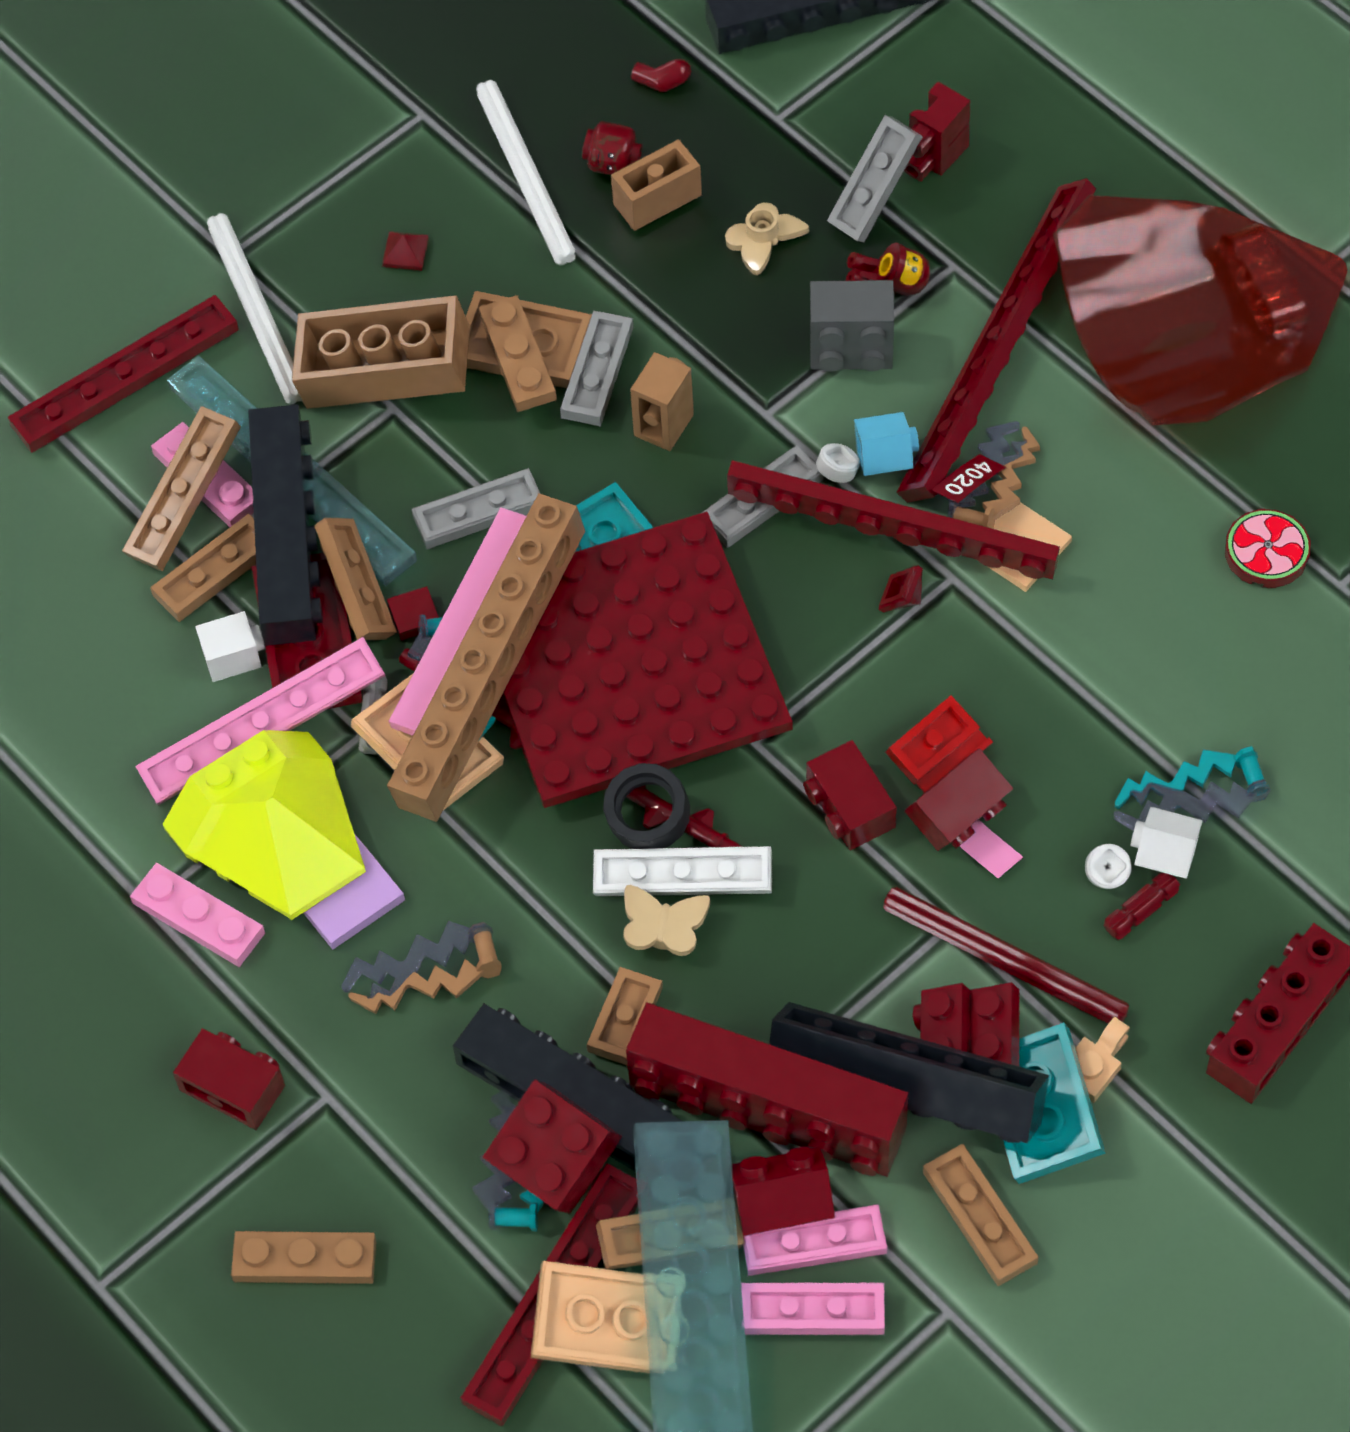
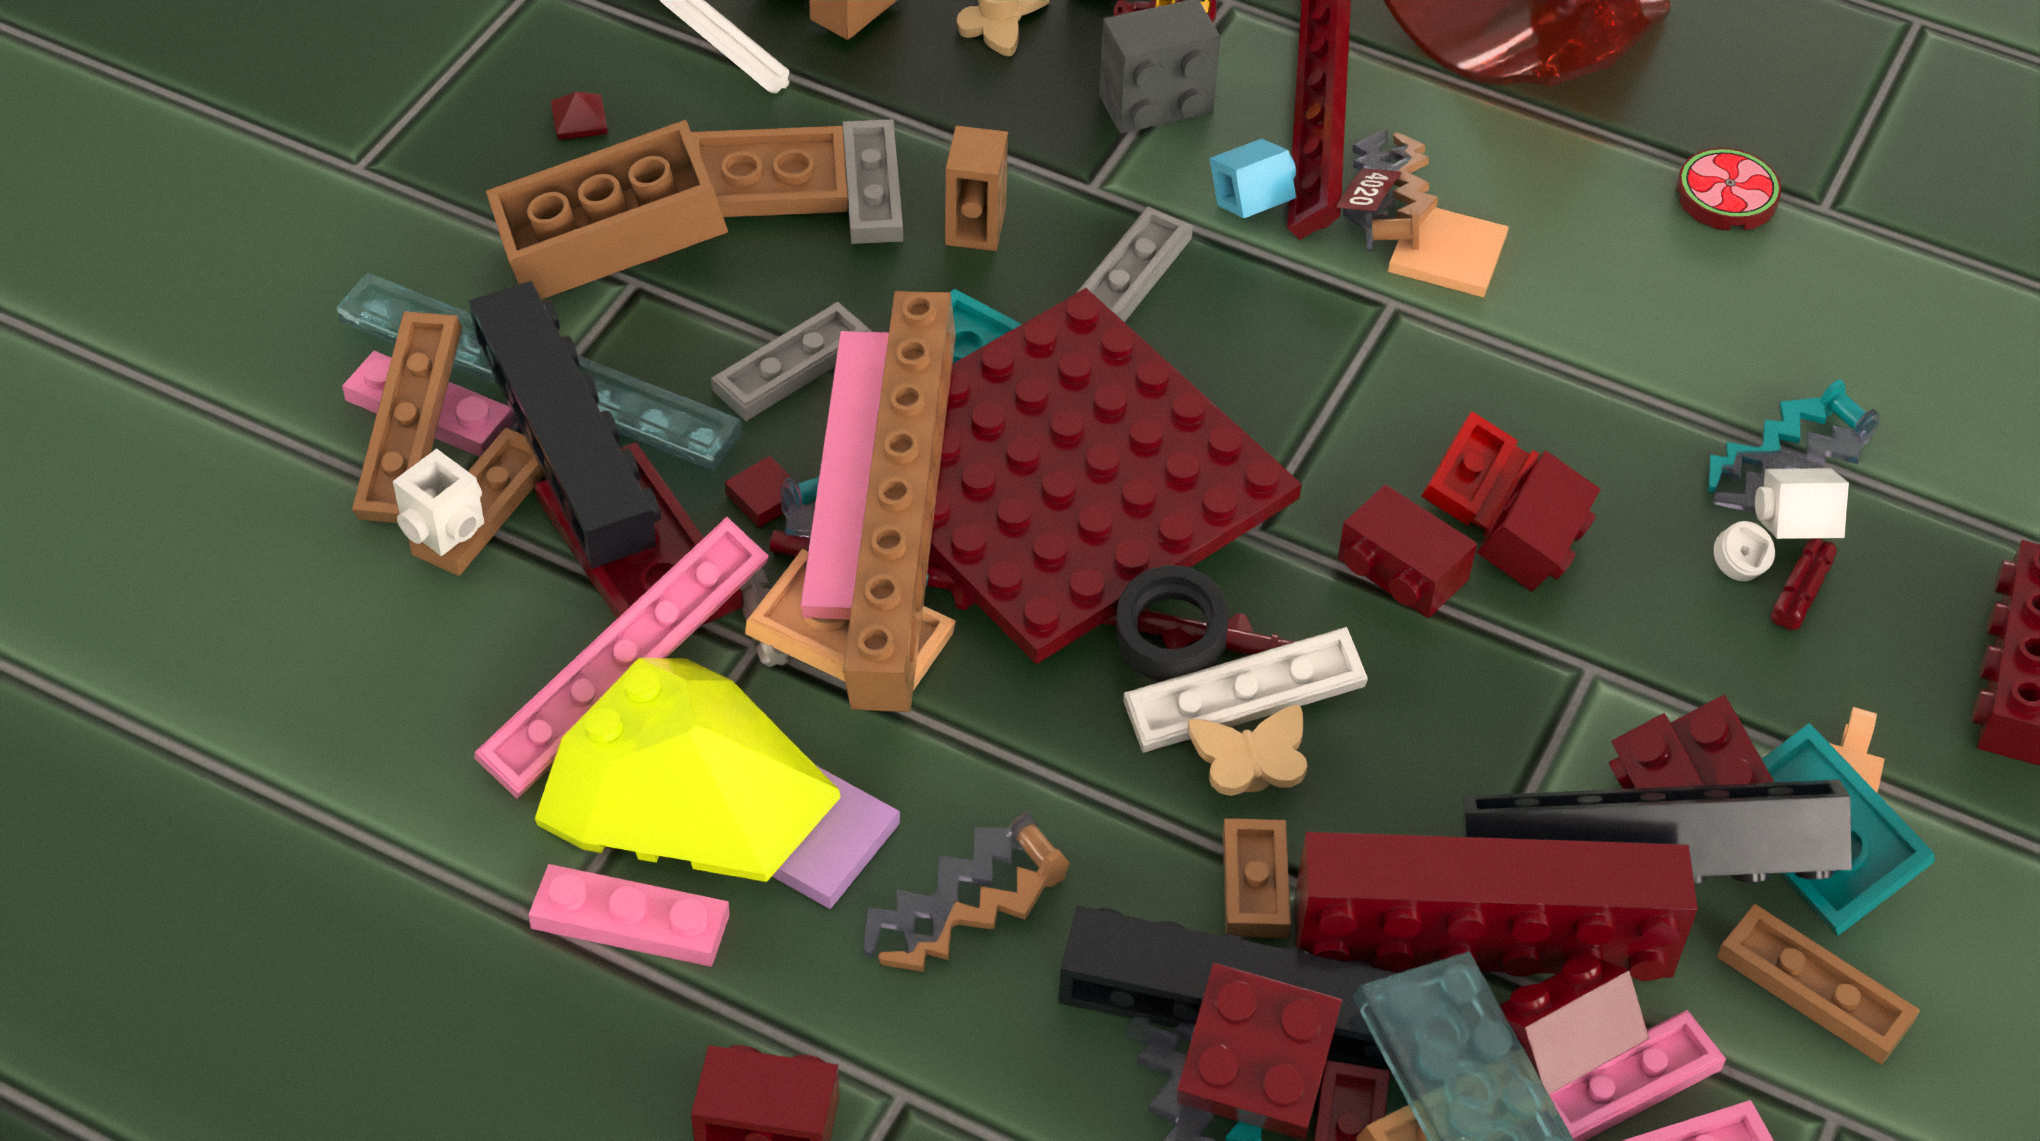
camera: 25 degrees left, 10 degrees down
dark red plate [8,295,239,453] -> none
white brick [195,611,265,682] -> none
white axle [207,213,302,404] -> none
medium nougat plate [314,518,397,640] -> none
medium nougat plate [479,295,557,412] -> none
dark red plate [727,460,1060,580] -> none
white tile [816,443,860,483] -> none
dark red slope [878,565,923,613] -> none
dark red axle [883,887,1129,1024] -> none
bright pink sticker [960,819,1023,878] -> none
none -> white brick [393,449,484,556]

